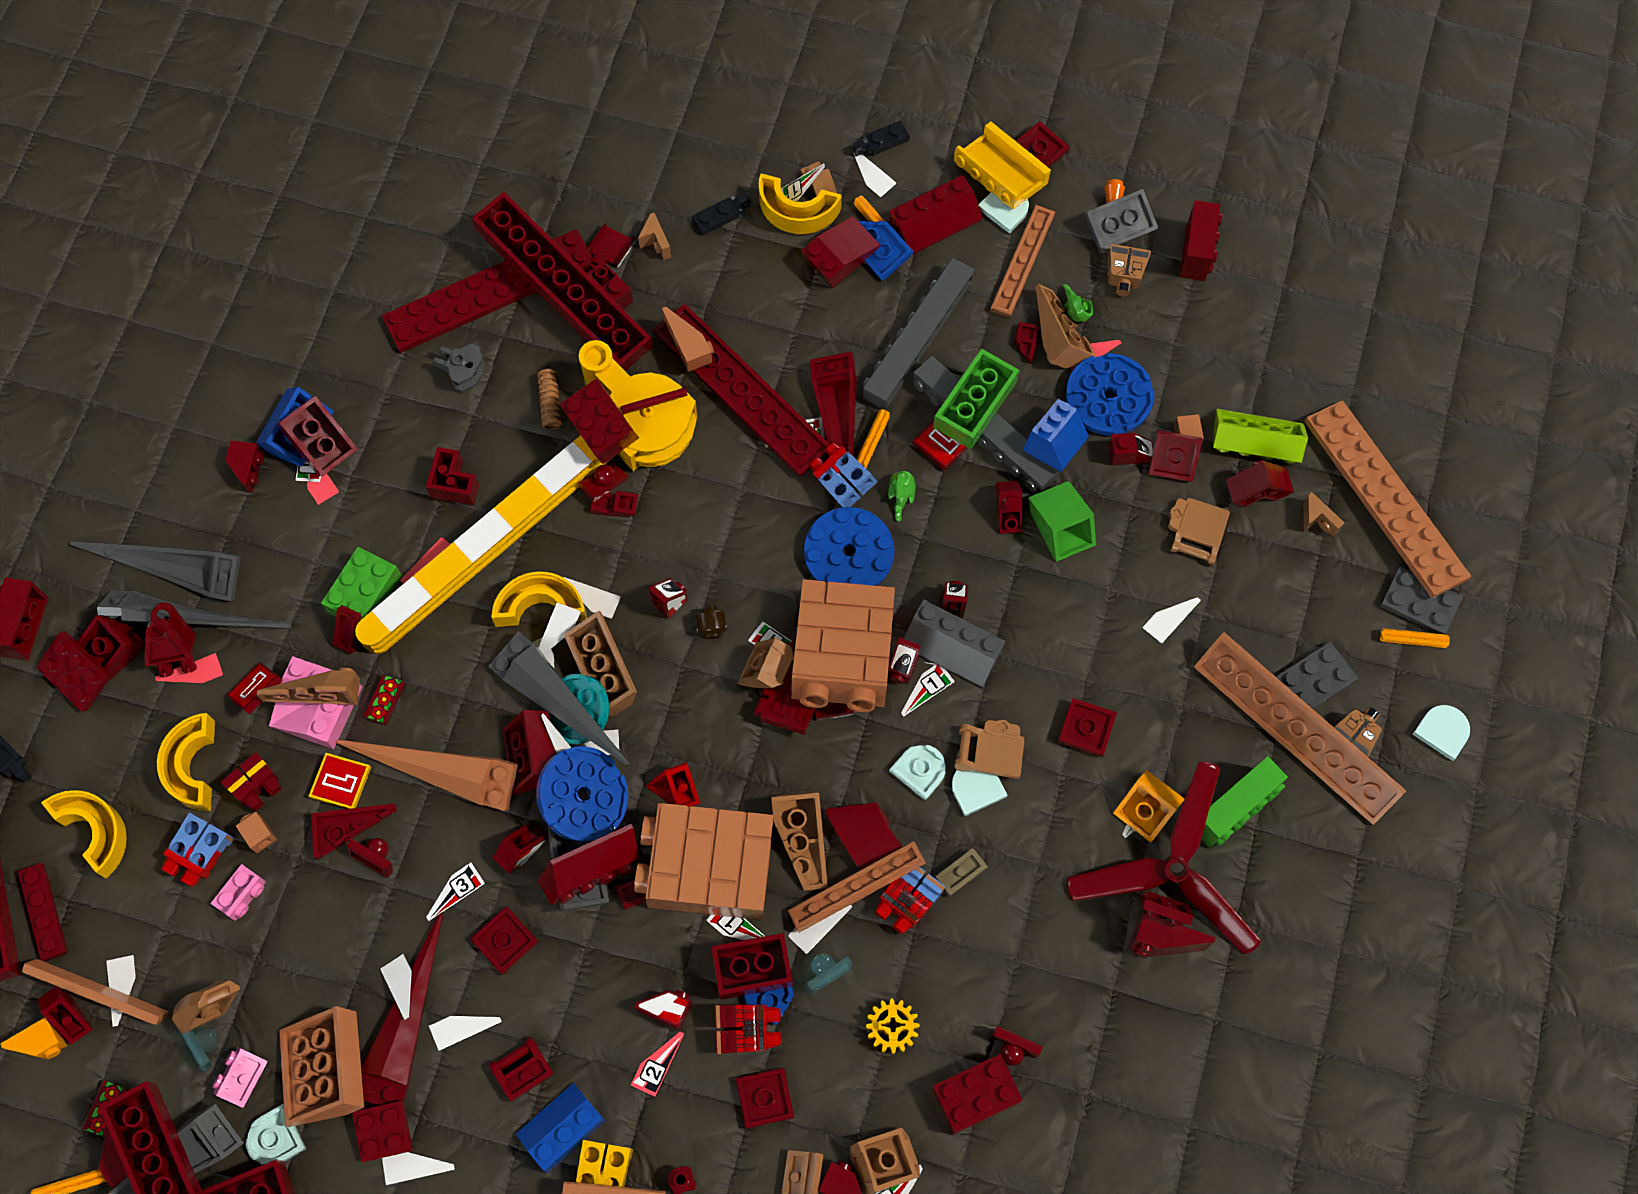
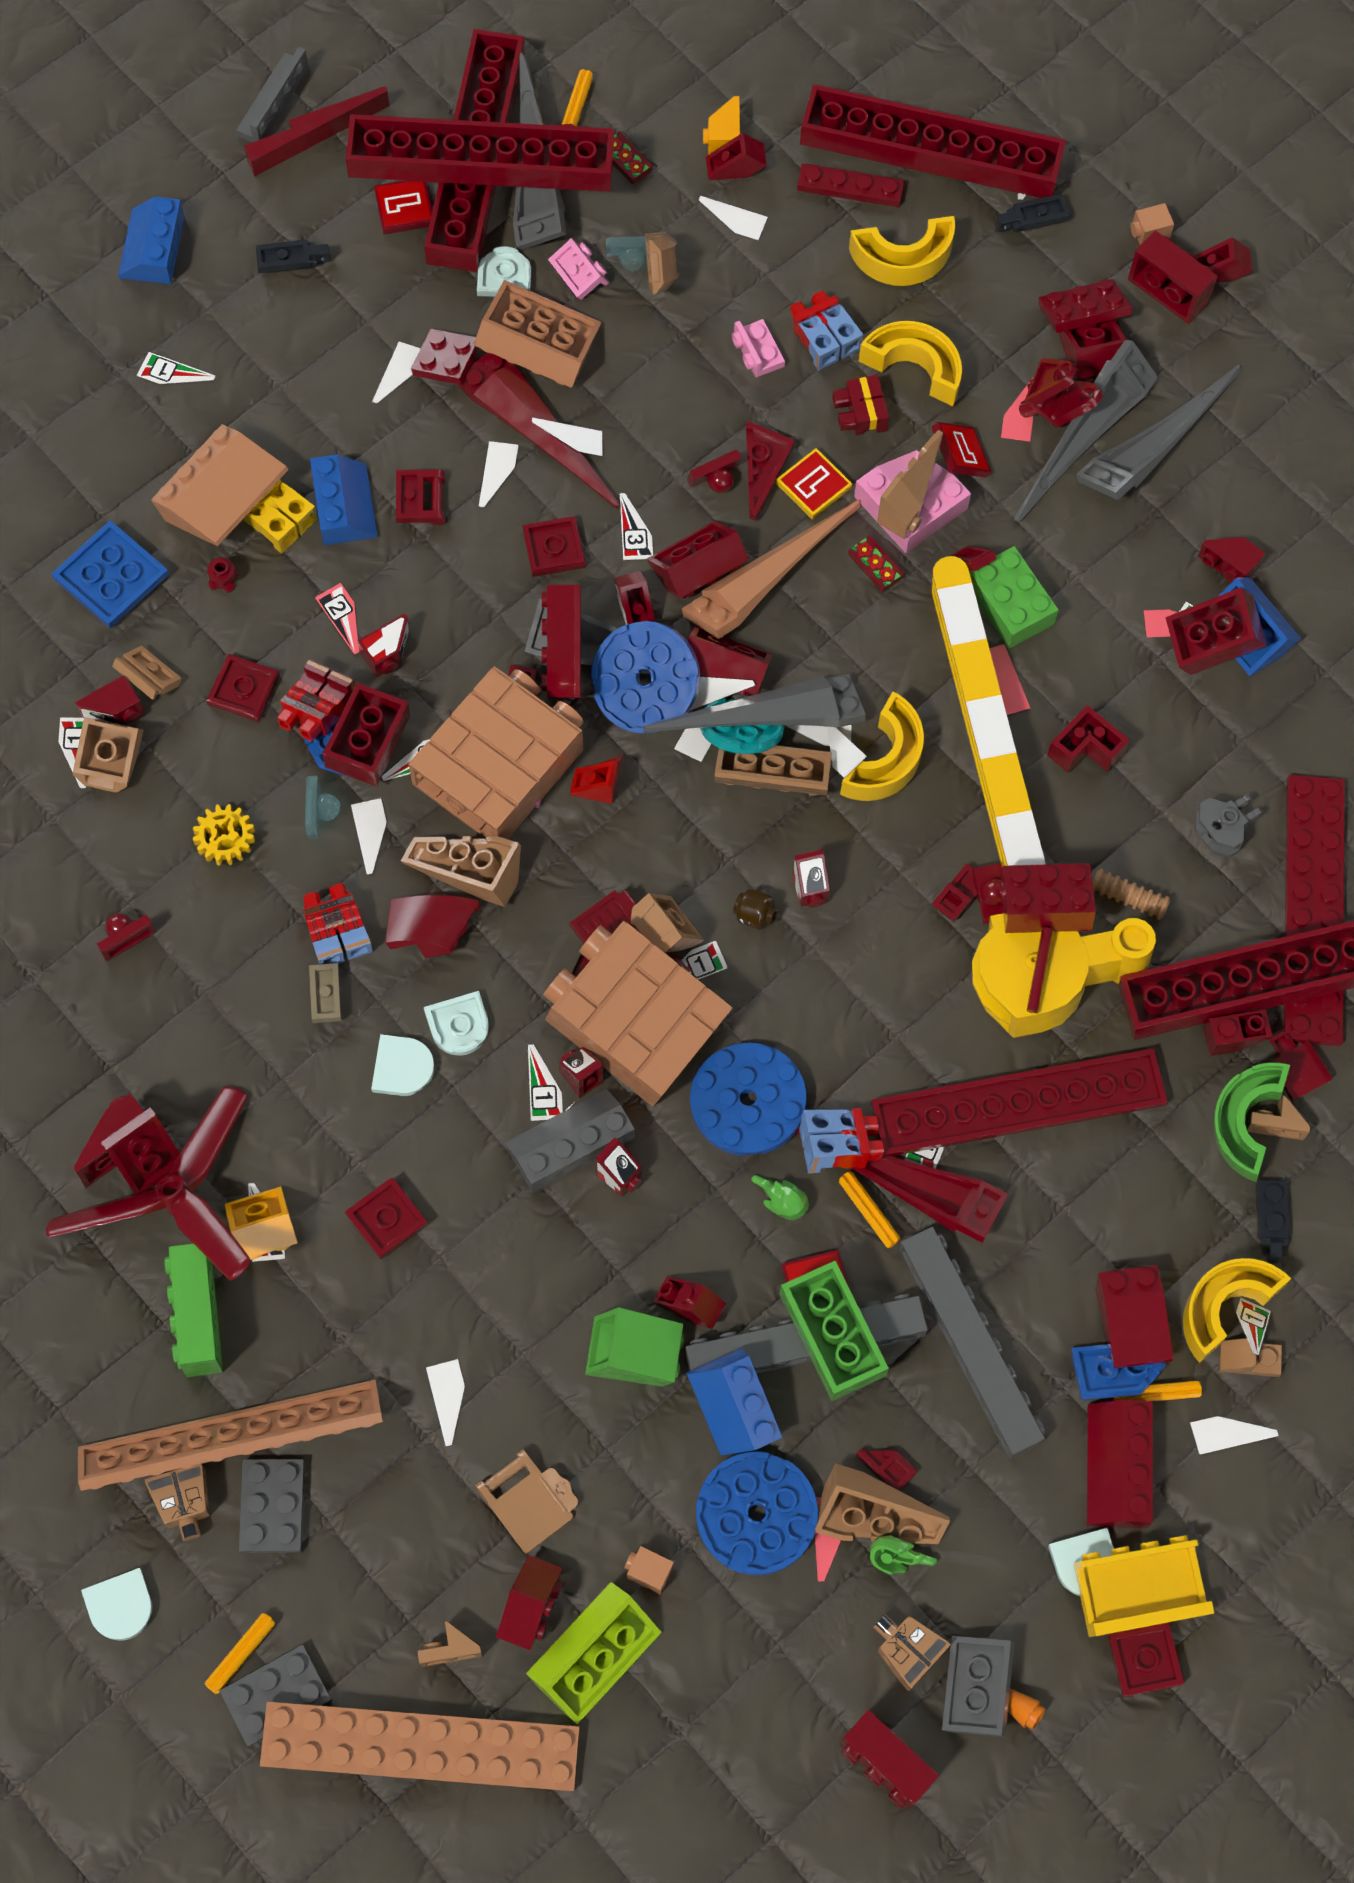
camera: 120 degrees right, 0 degrees up
nougat tile [22,959,169,1025] -> none
nougat brick [236,812,277,853] -> none
white sticker [563,577,621,619] -> none
nougat slope [662,307,714,372] -> none
nougat tile [787,841,926,933] -> none
black hinge [852,120,910,157] -> none
dark red brick [932,1054,1023,1135] -> none
medium nougat piece [955,720,1024,779] -> none
nougat tile [990,205,1055,318] -> none
dark red slope [1108,433,1154,466] -> none
dark red plate [1149,430,1203,482] -> none
none -> dark red slope [647,521,749,599]
none -> bright green brick [1213,1063,1290,1182]

